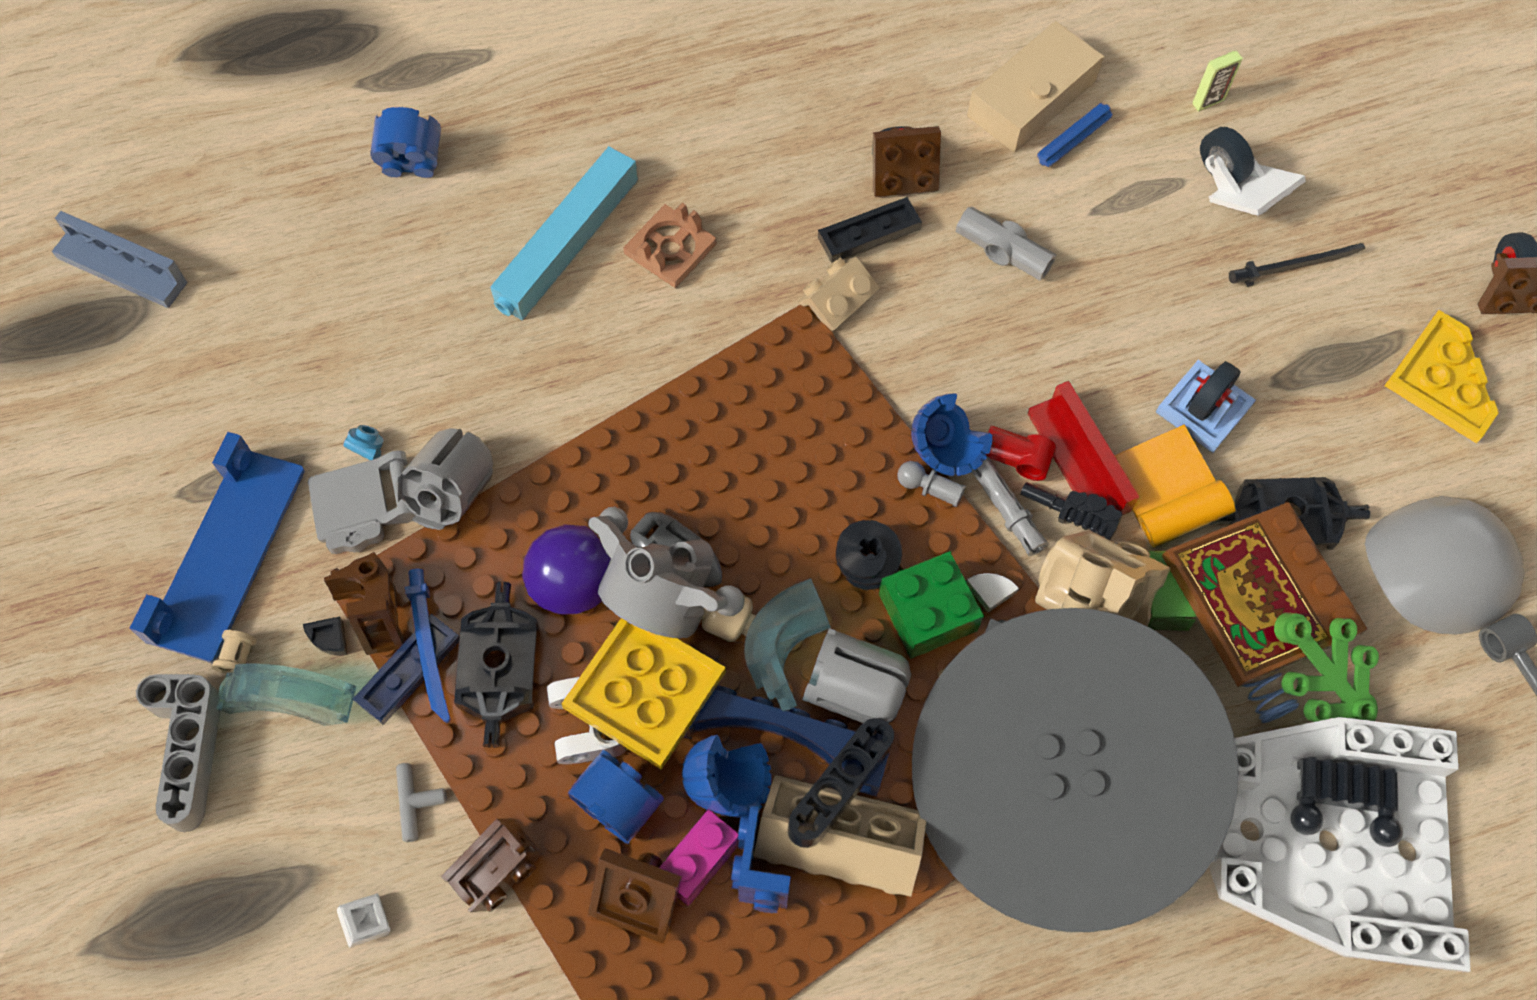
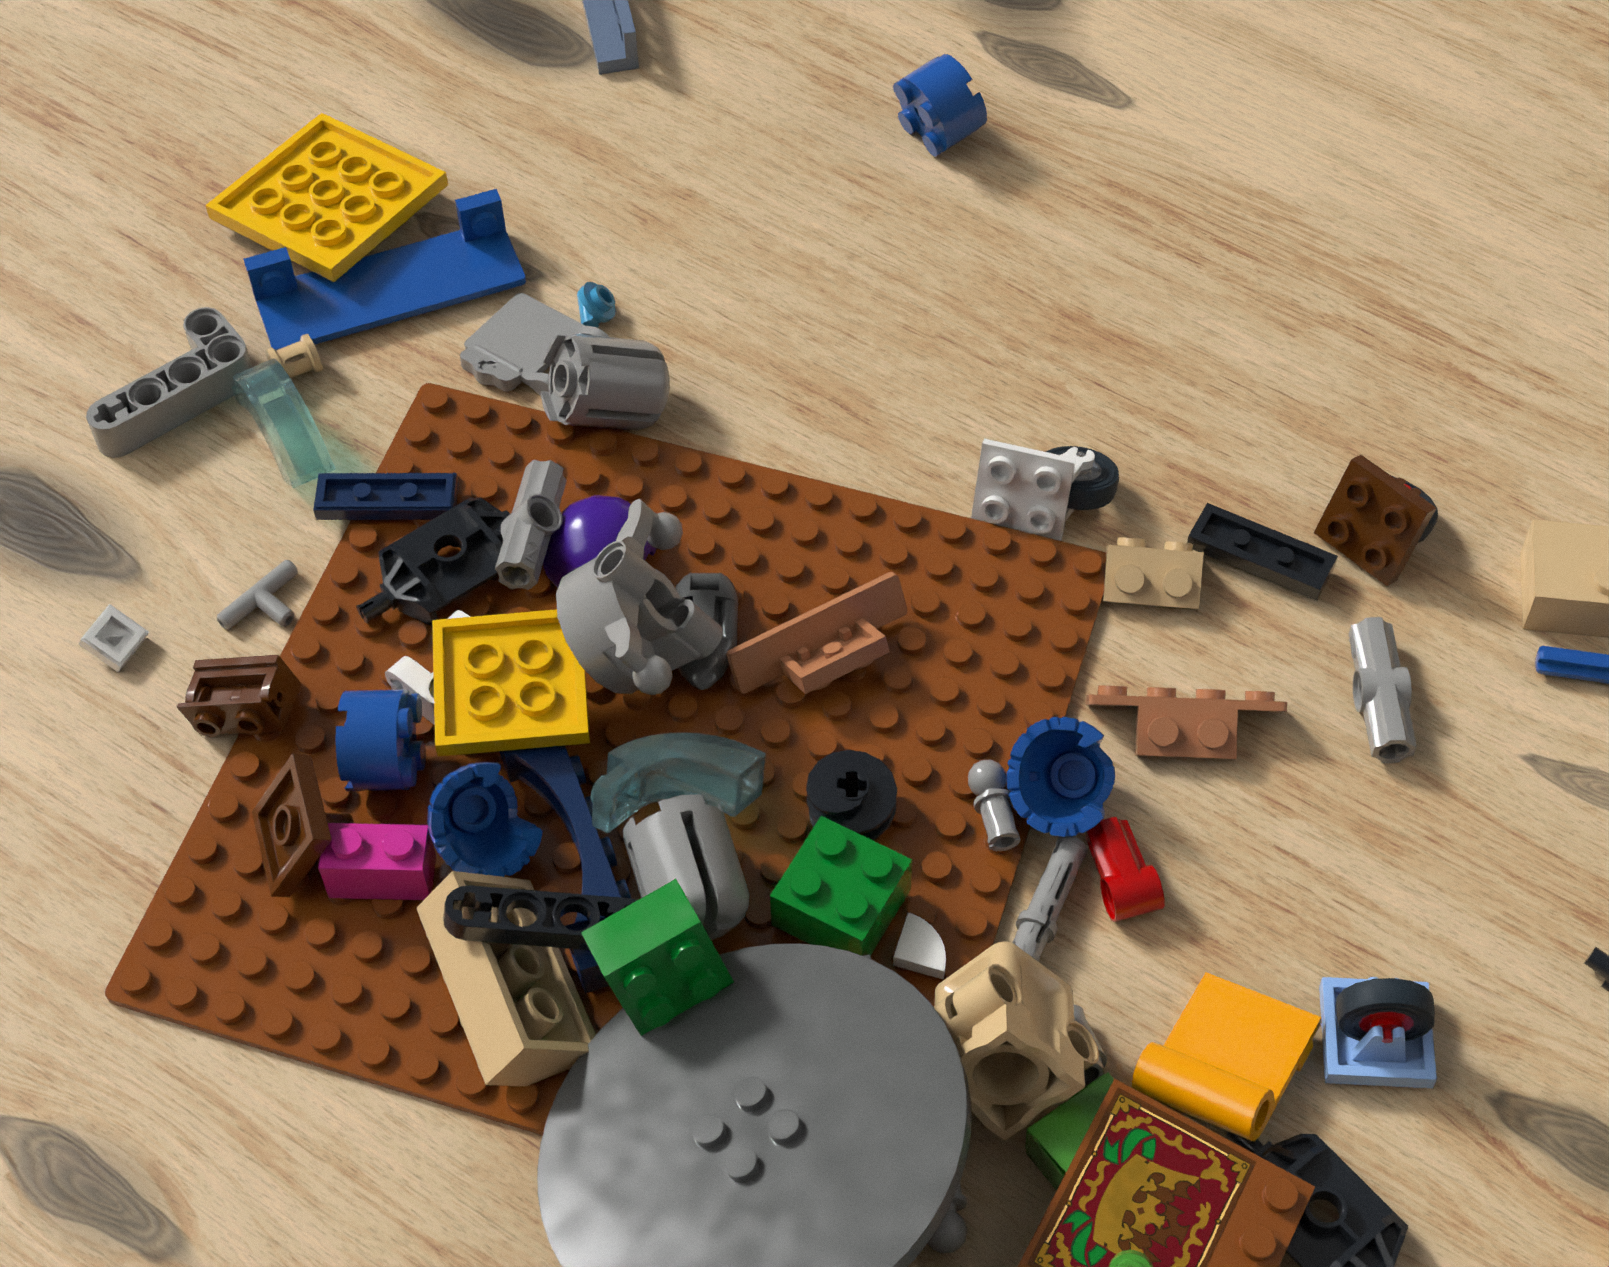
camera: 55 degrees right, 10 degrees down
black tile [303,616,347,656] -> none
reddish brown tile [324,552,404,655] -> none
blue sword [405,569,451,723] -> none
medium azure brick [490,146,638,321] -> none
nougat piece [623,202,717,289] -> none
tan head [702,587,757,642] -> none
blue bracket [731,805,790,913] -> none
black piece [1020,482,1122,541] -> none
red panel [1027,380,1139,515] -> none
none -> yellow plate [205,113,448,282]
none -> light grey piece [495,460,567,590]
none -> green brick [581,879,734,1036]
none -> nougat bracket [726,572,907,694]
none -> white plate [971,439,1119,541]
none -> nougat bracket [1086,685,1287,759]

